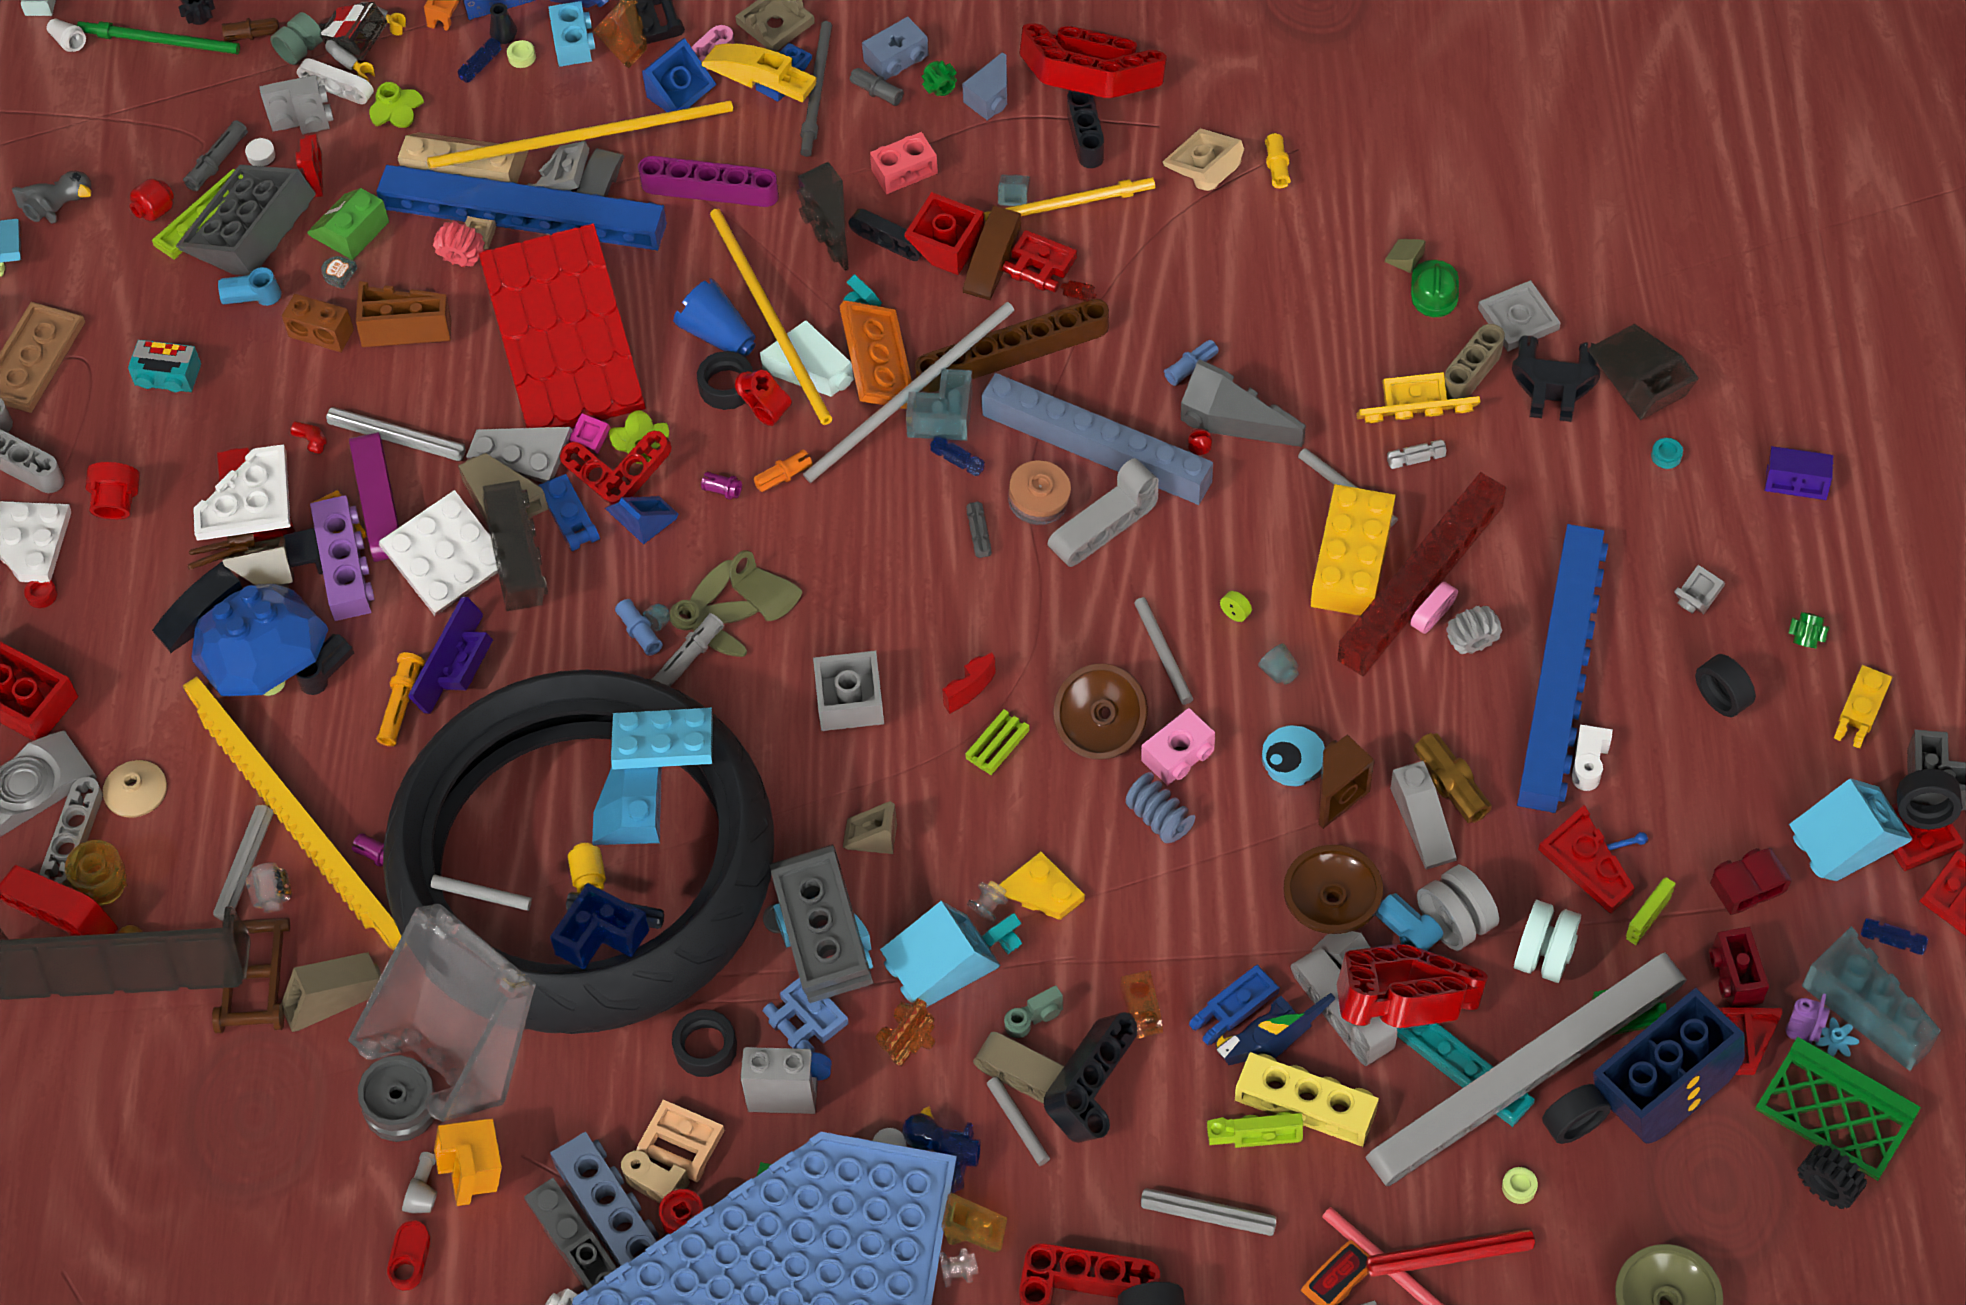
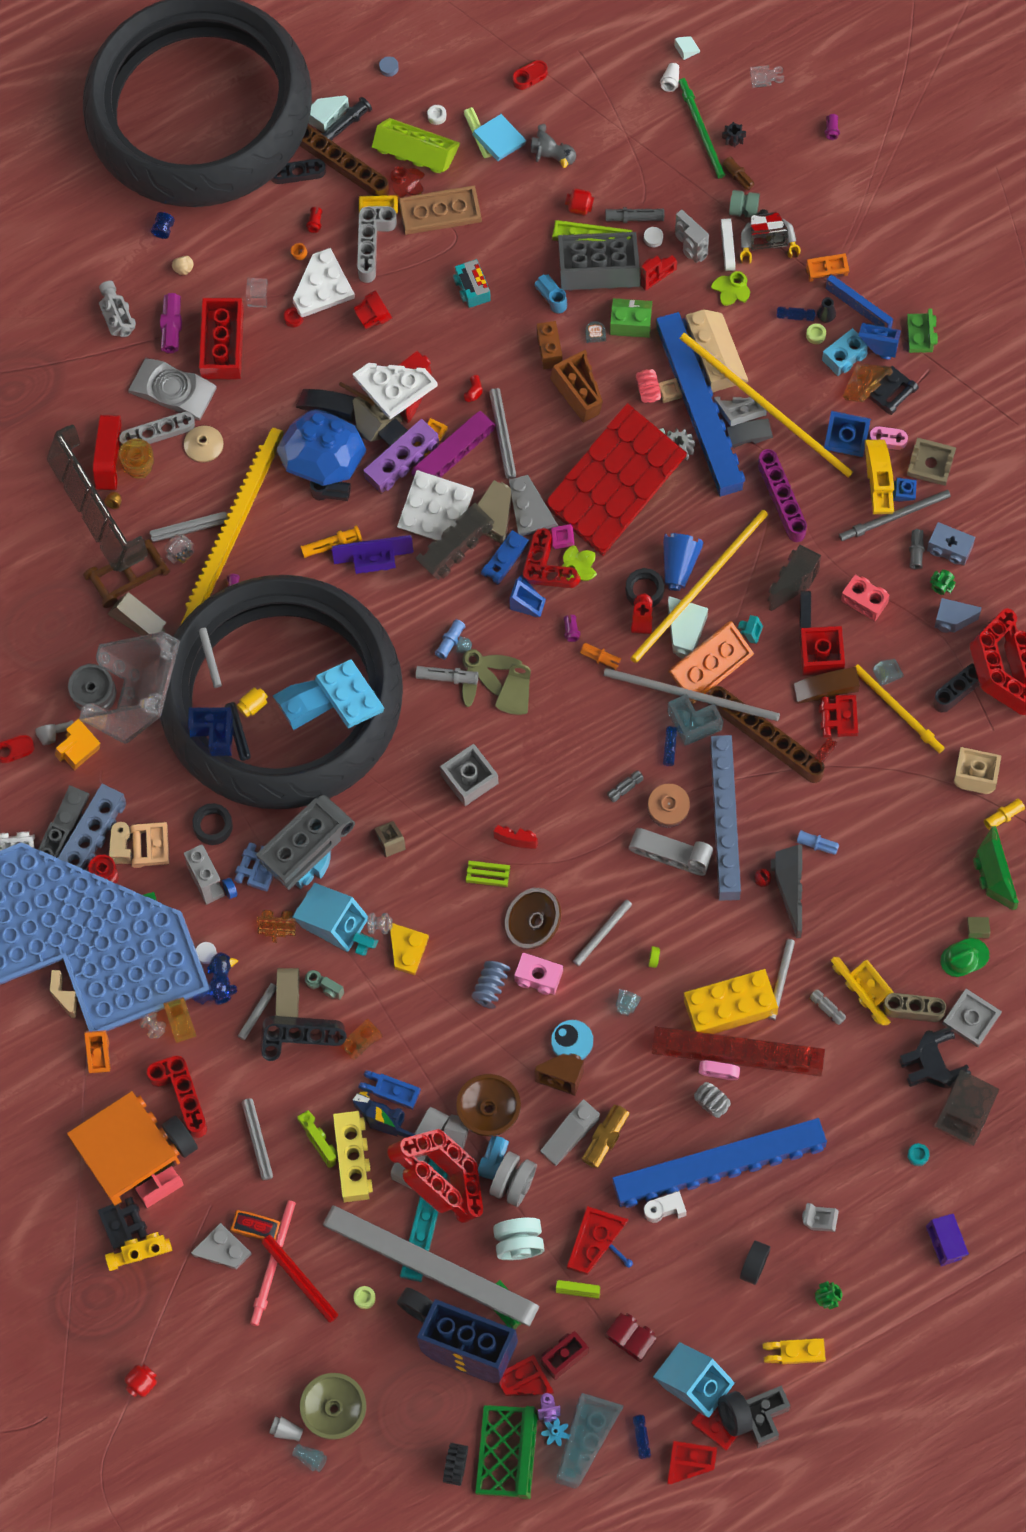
camera: 60 degrees right, 10 degrees up
none -> green wedge [973,826,1019,910]

